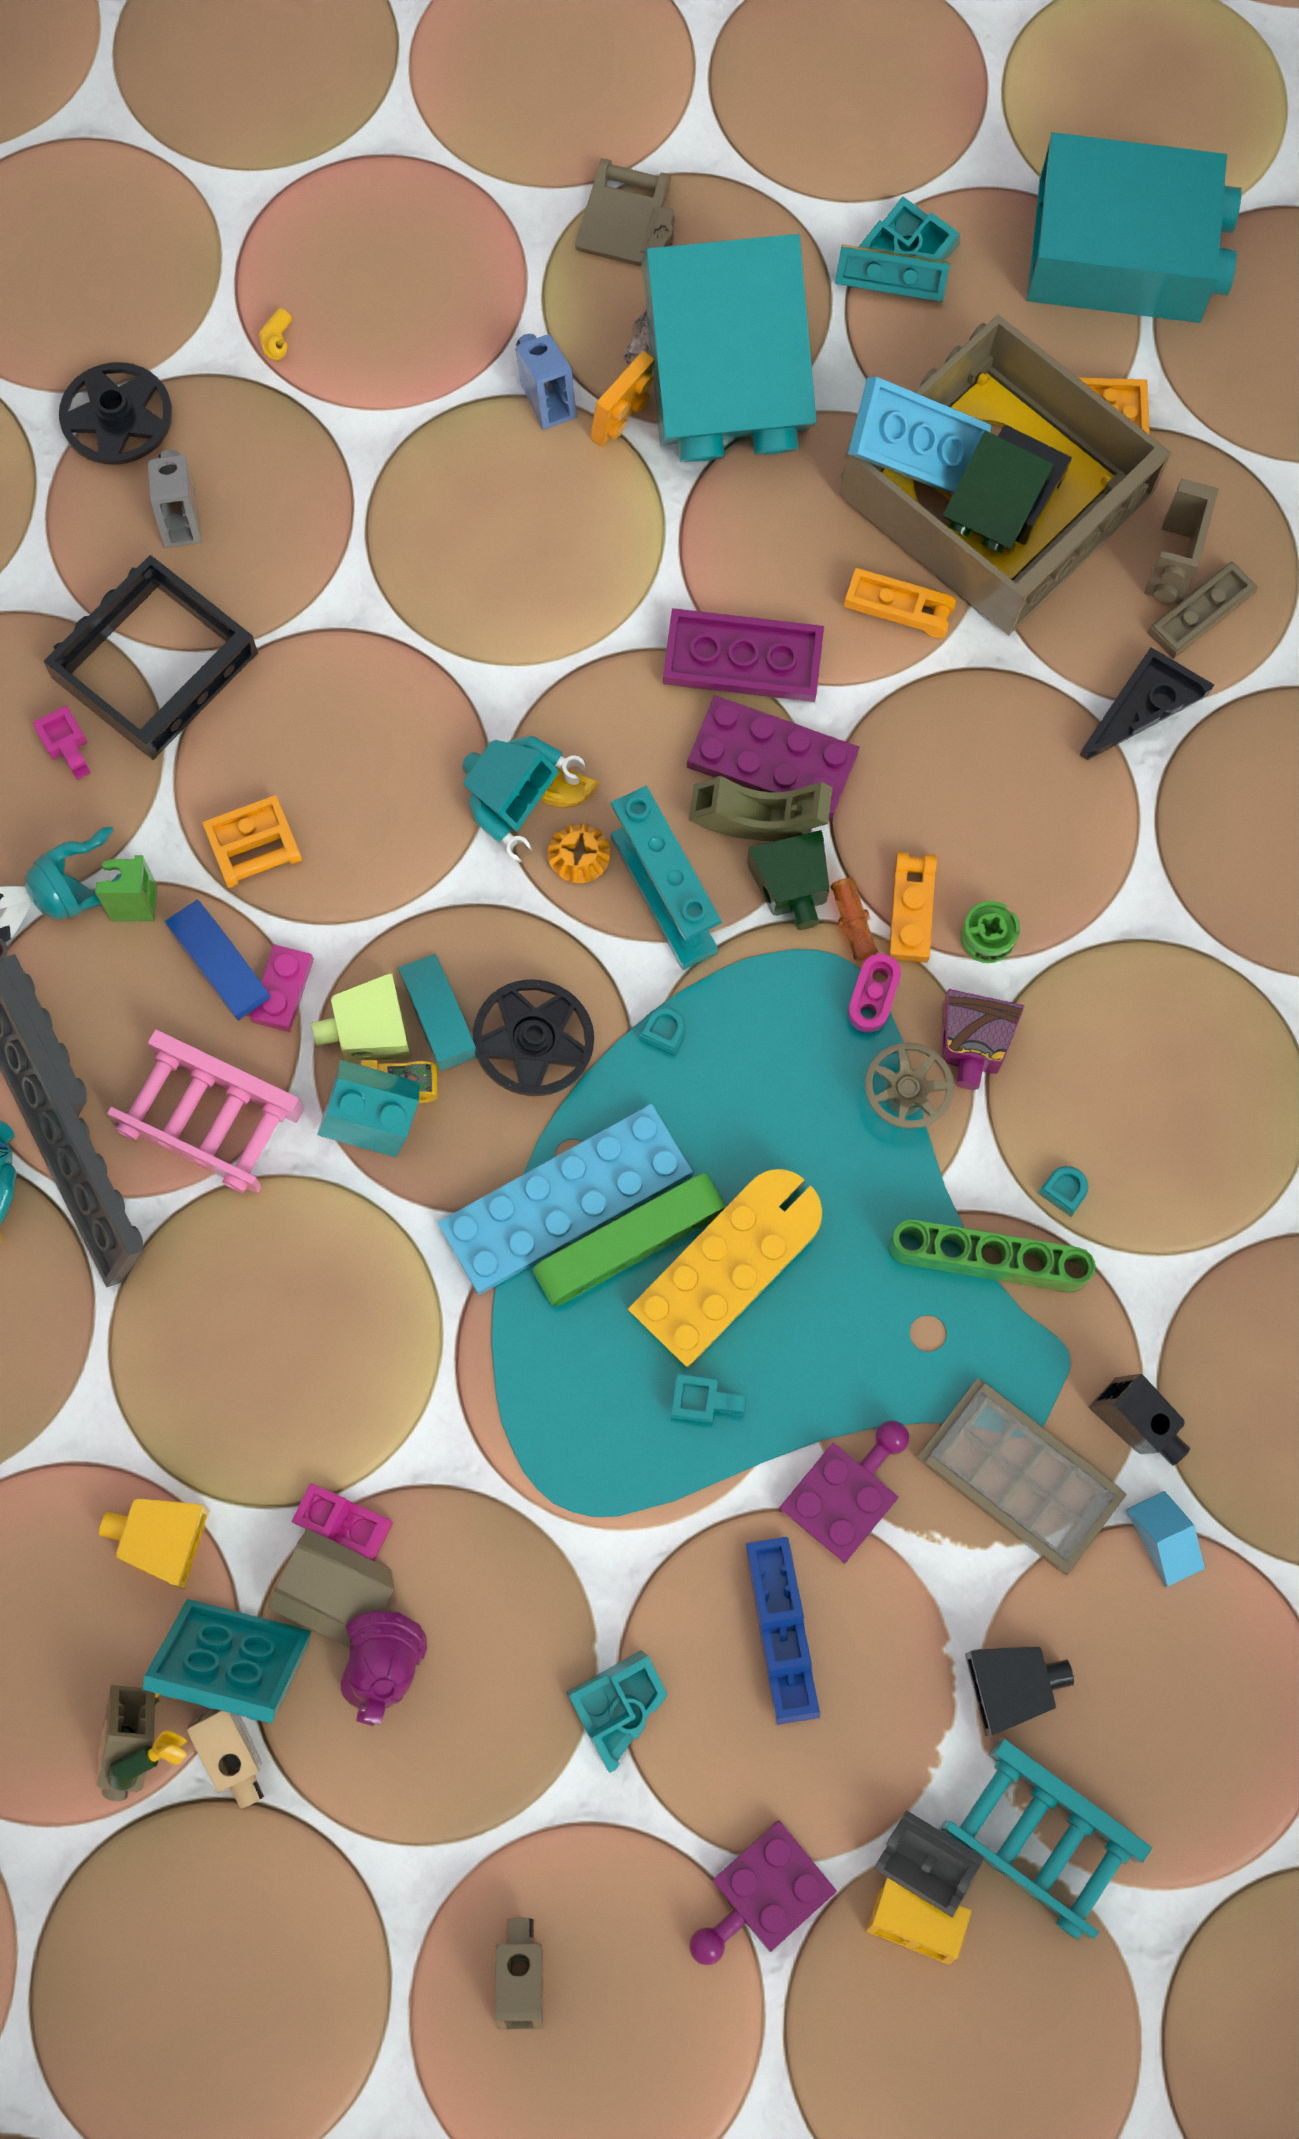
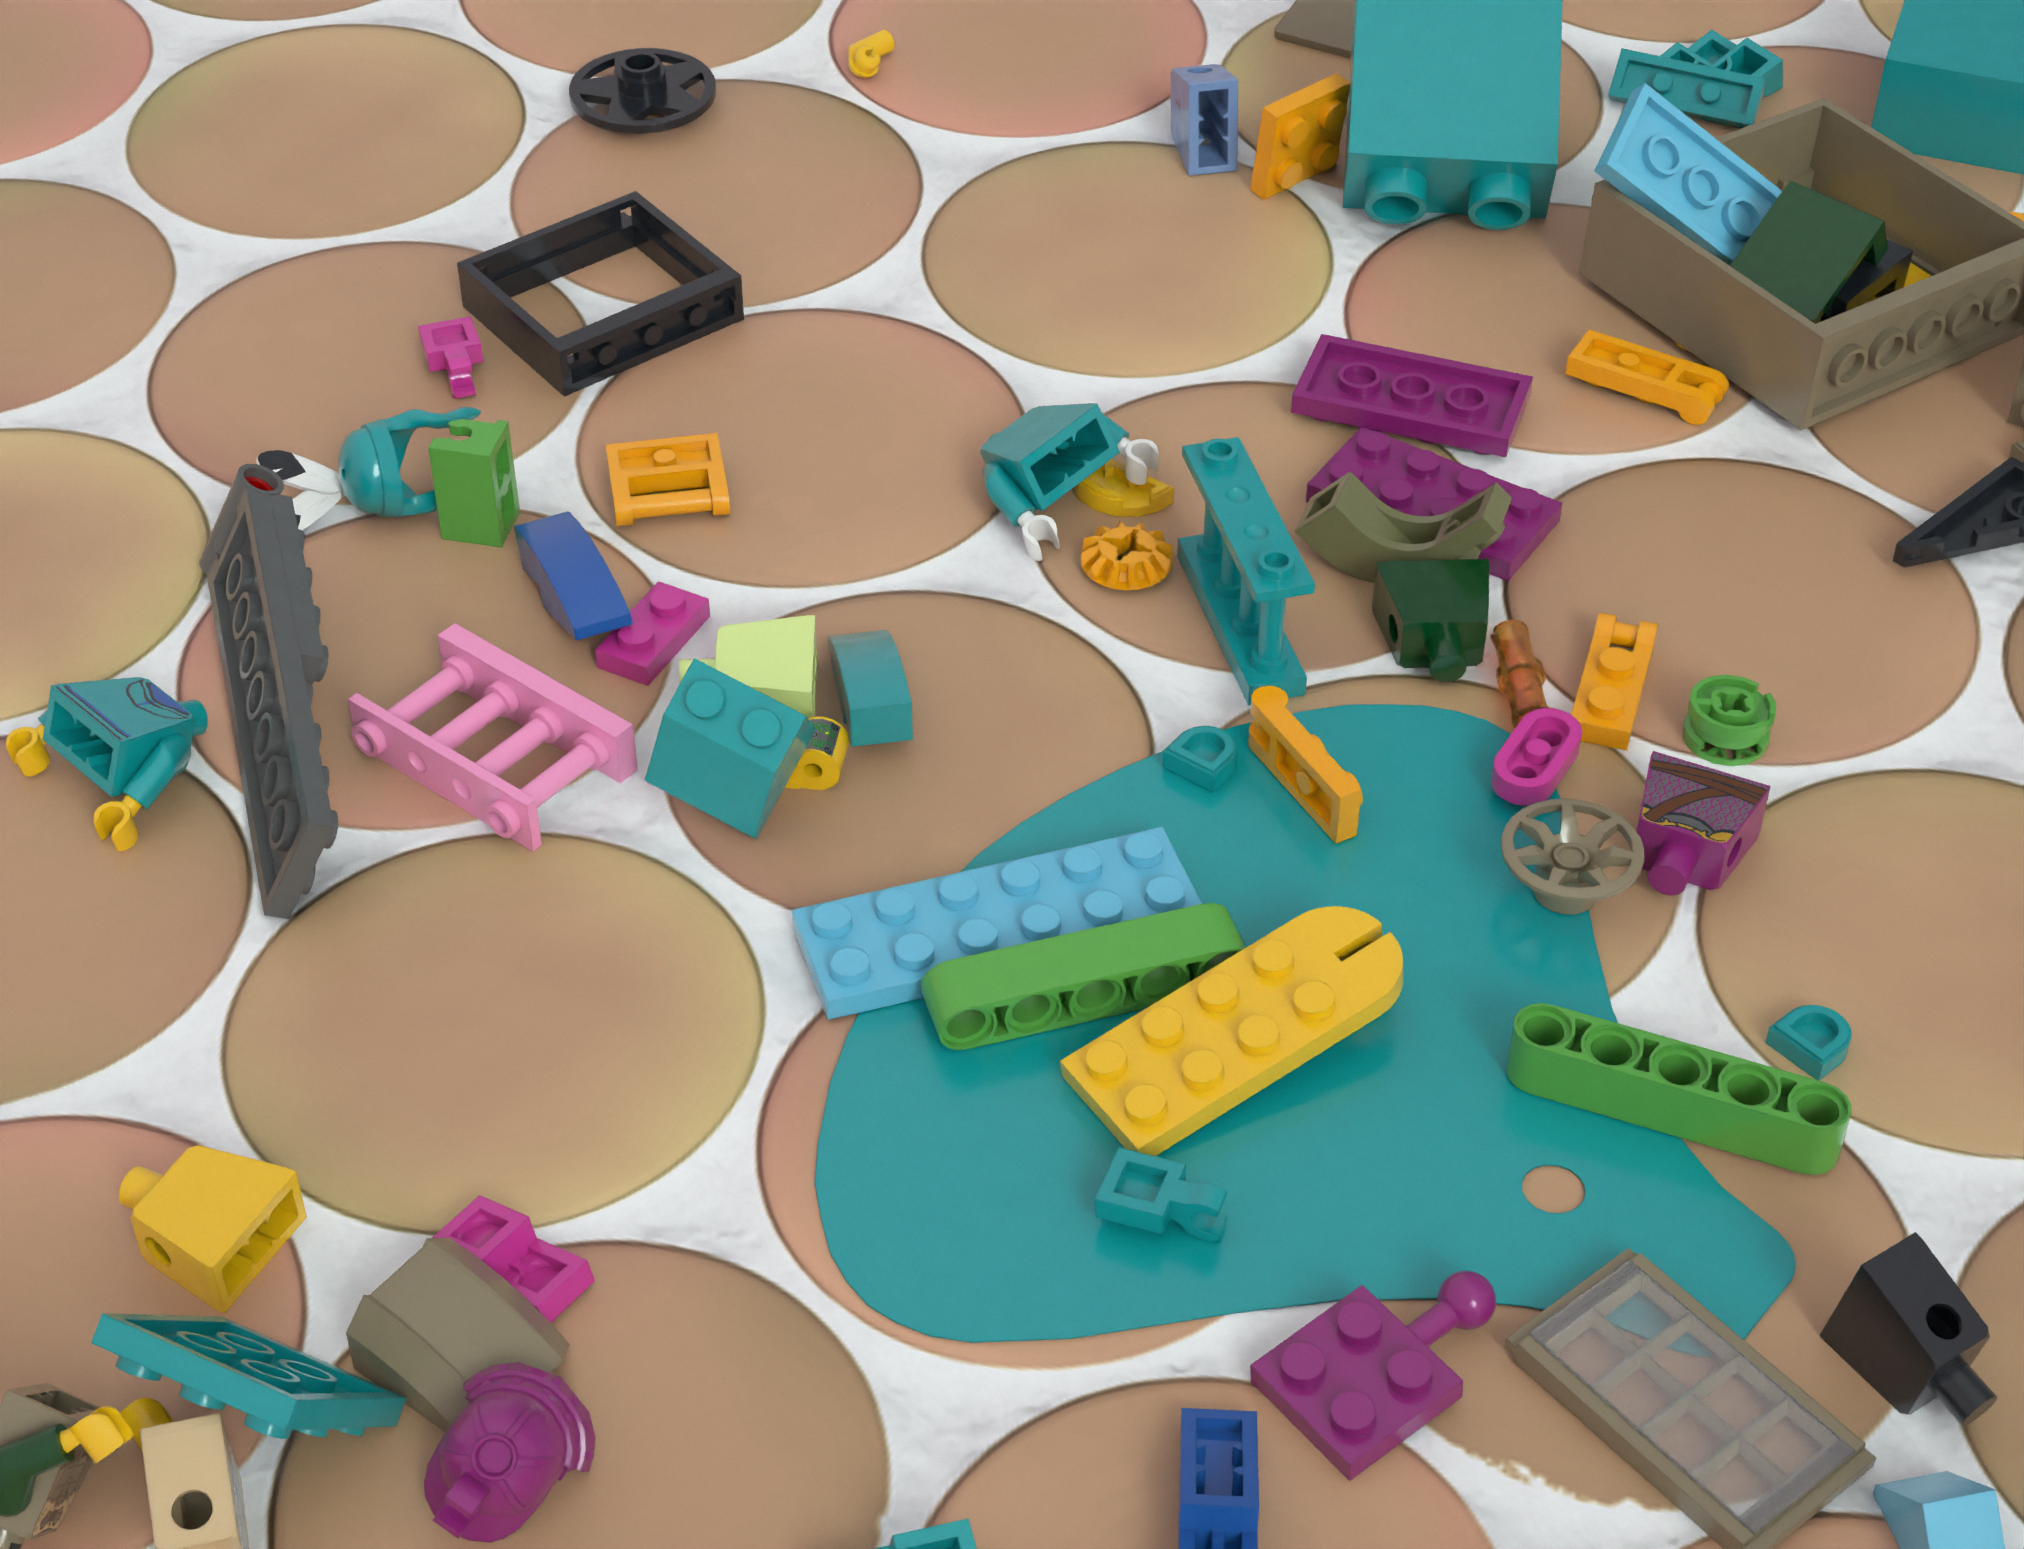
camera: 15 degrees right, 30 degrees down
light grey torso [148,449,202,548] -> none
black wheel [473,979,594,1096] -> none
none -> light orange plate [1248,686,1363,844]

